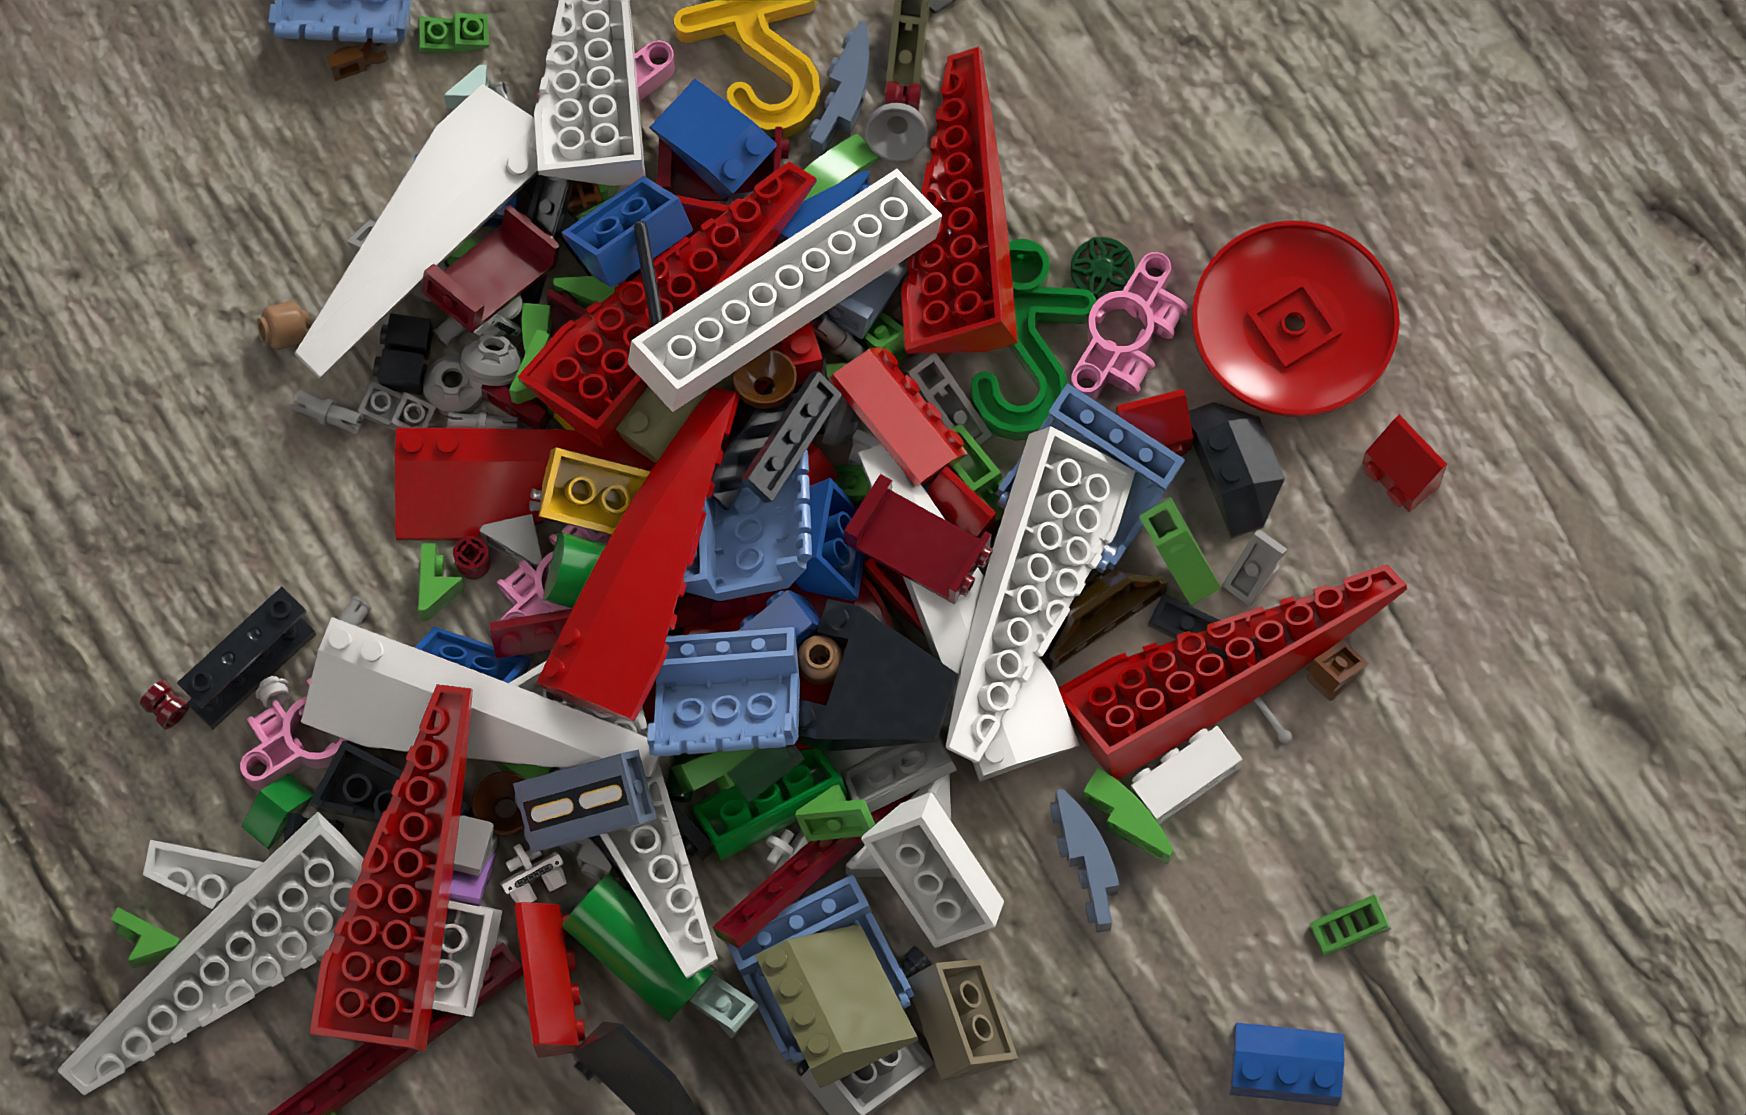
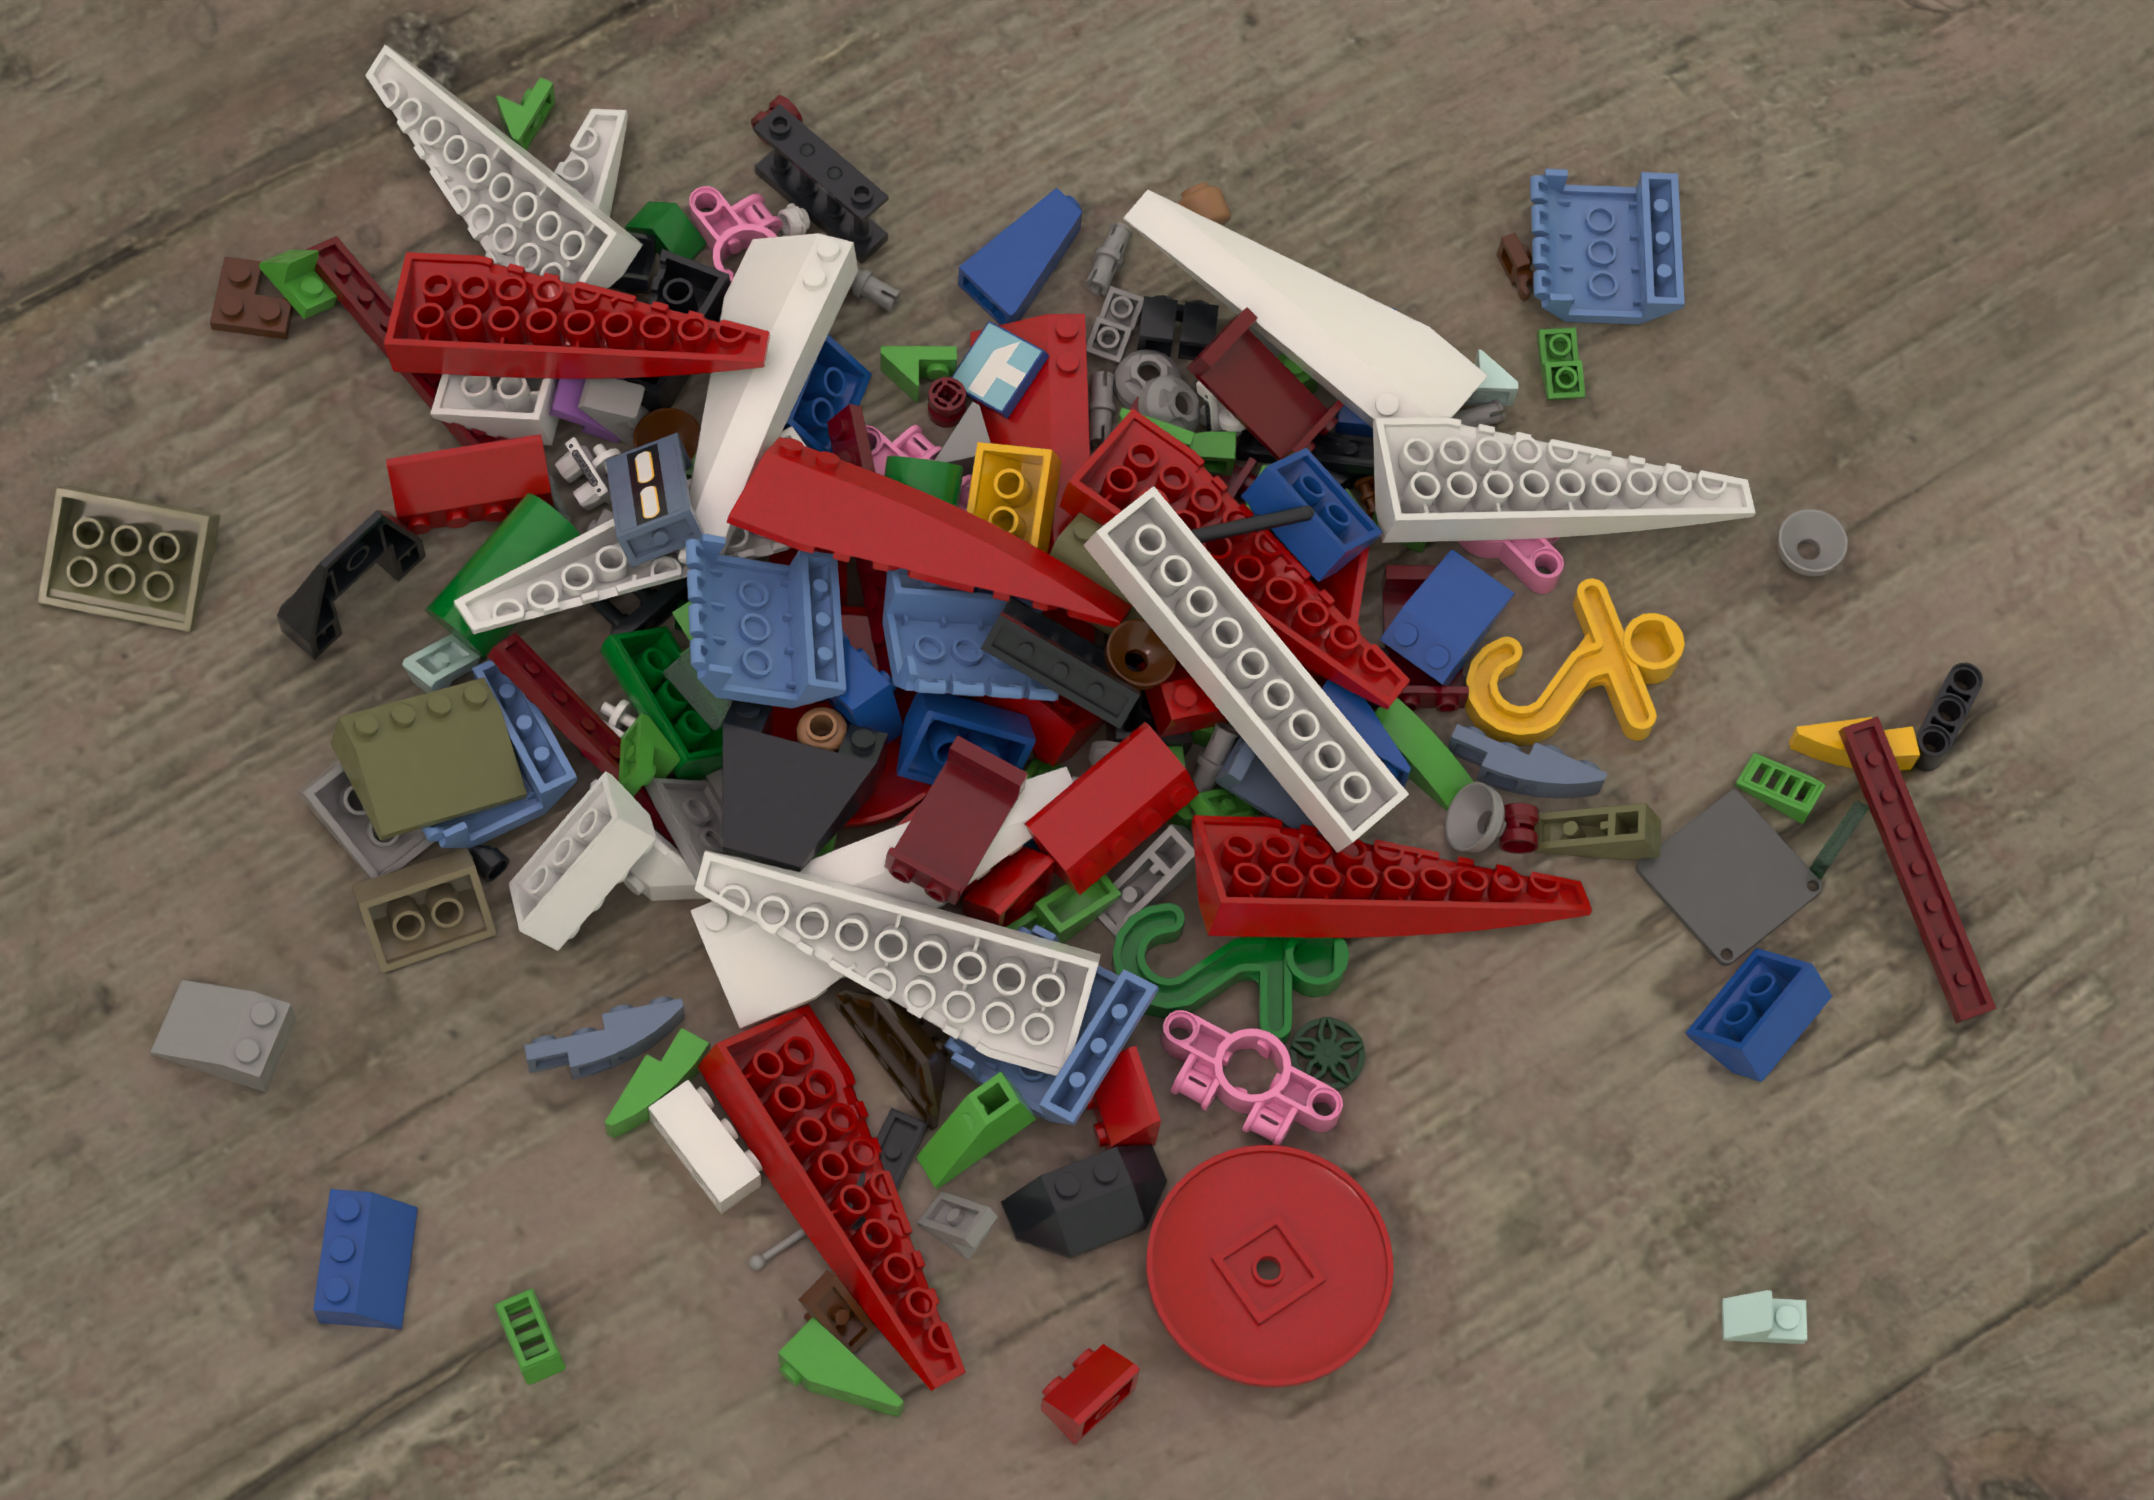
camera: 80 degrees right, 5 degrees down
none -> bright green slope [778,1317,904,1417]
none -> tile [952,321,1049,419]
none -> blue slope [958,188,1082,325]

